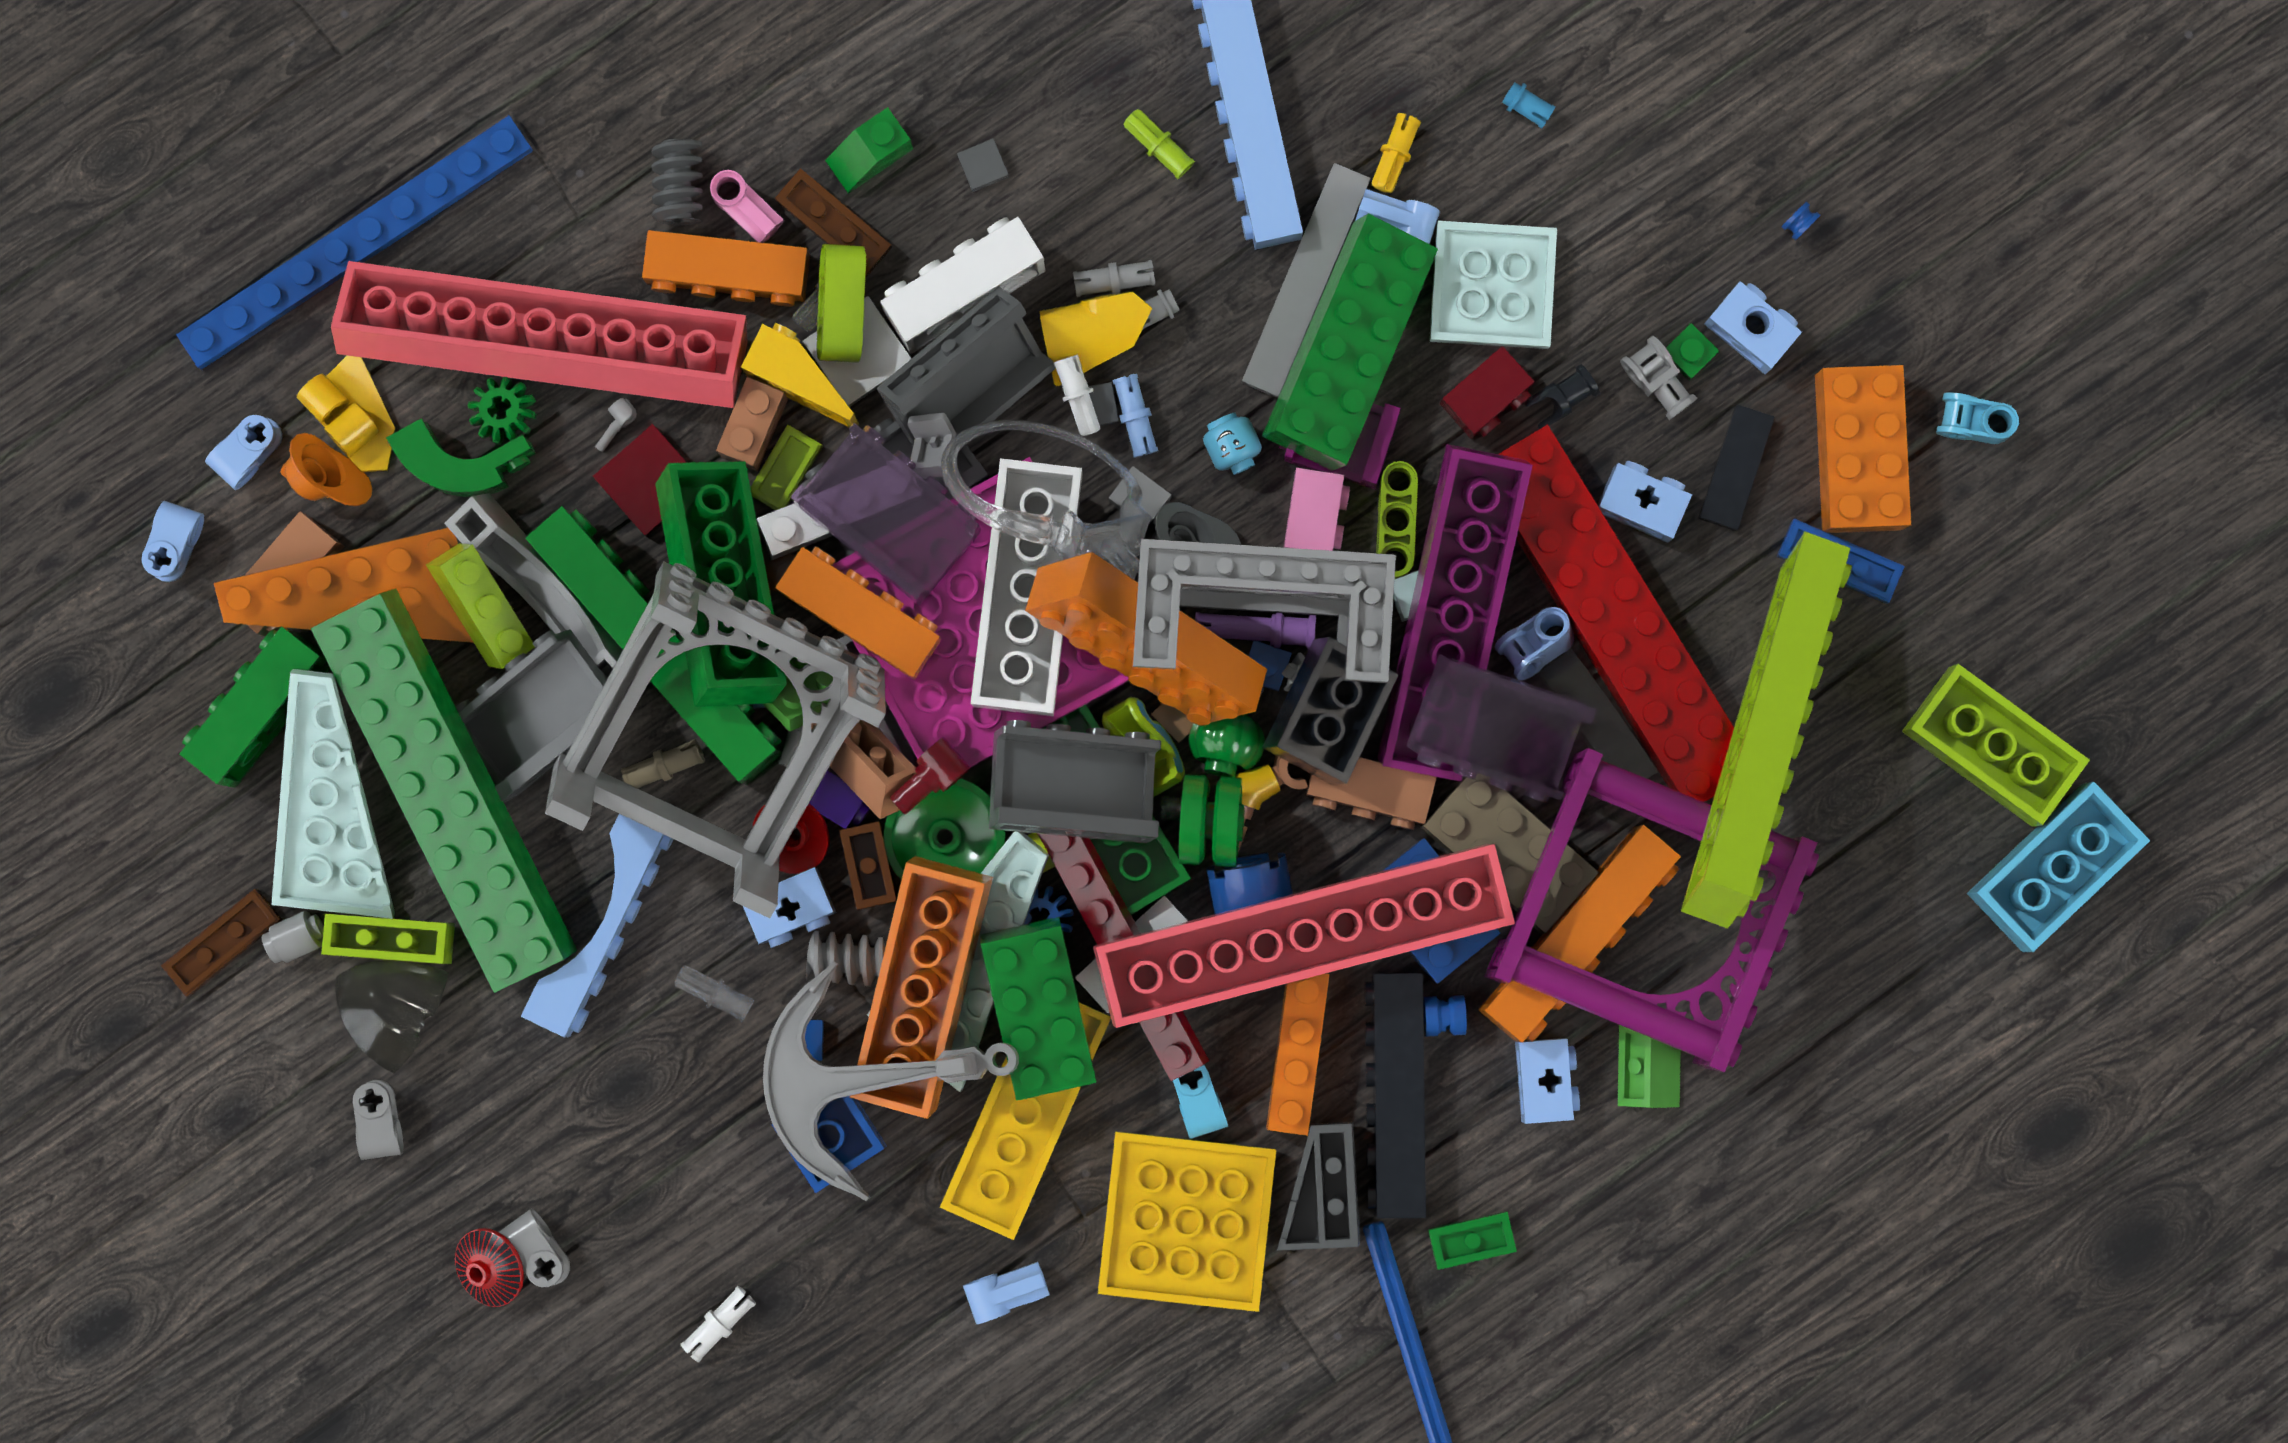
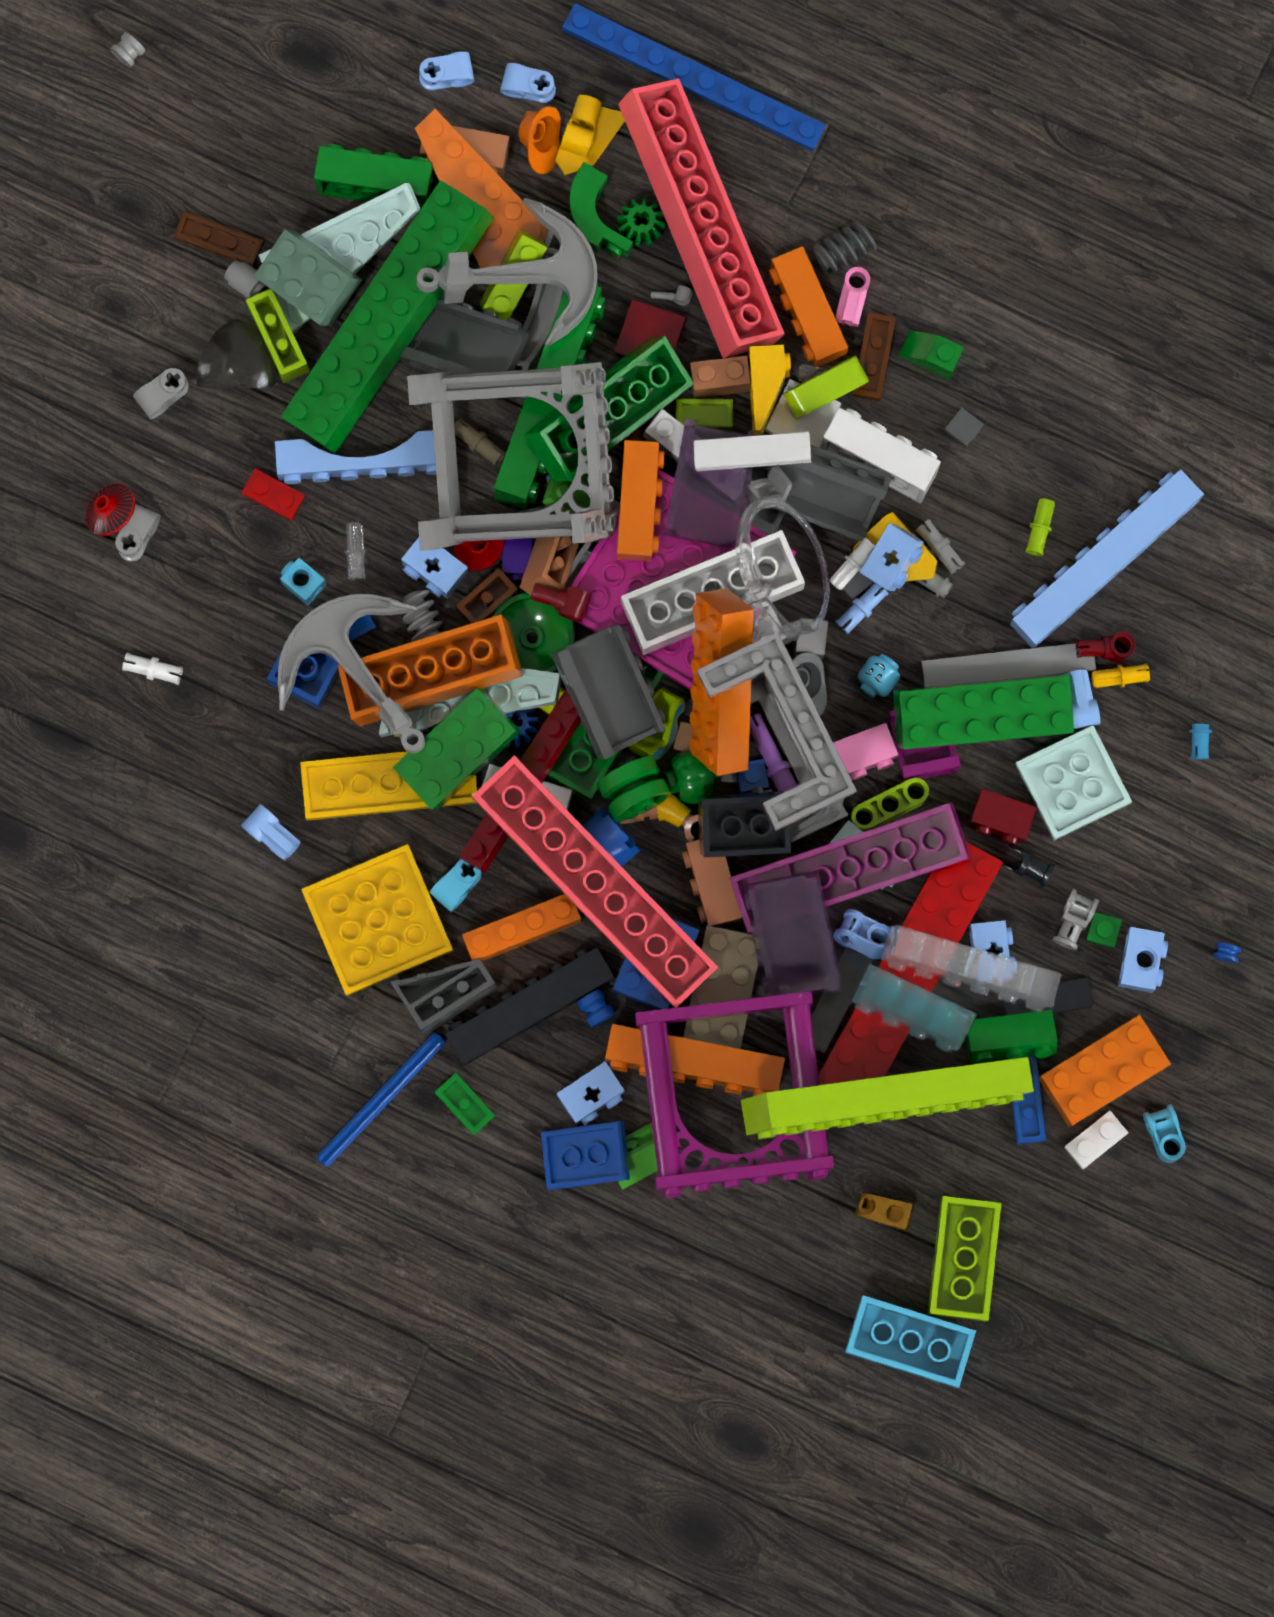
camera: 60 degrees right, 5 degrees down
none -> red plate [241,468,306,522]
none -> sand green brick [254,229,362,327]
none -> medium azure brick [280,558,327,606]
none -> light grey piece [416,198,598,347]
none -> blue tile [541,1121,630,1190]
none -> white tile [694,432,811,471]
none -> clear light blue slope [851,964,977,1053]
none -> pearl gold leg [855,1193,914,1232]
none -> light blue brick [860,523,924,591]
none -> clear brick [881,925,1062,1012]
none -> green brick [965,1010,1058,1065]
none -> white plate [1064,1111,1128,1170]
none -> dark red pin [1075,632,1136,663]

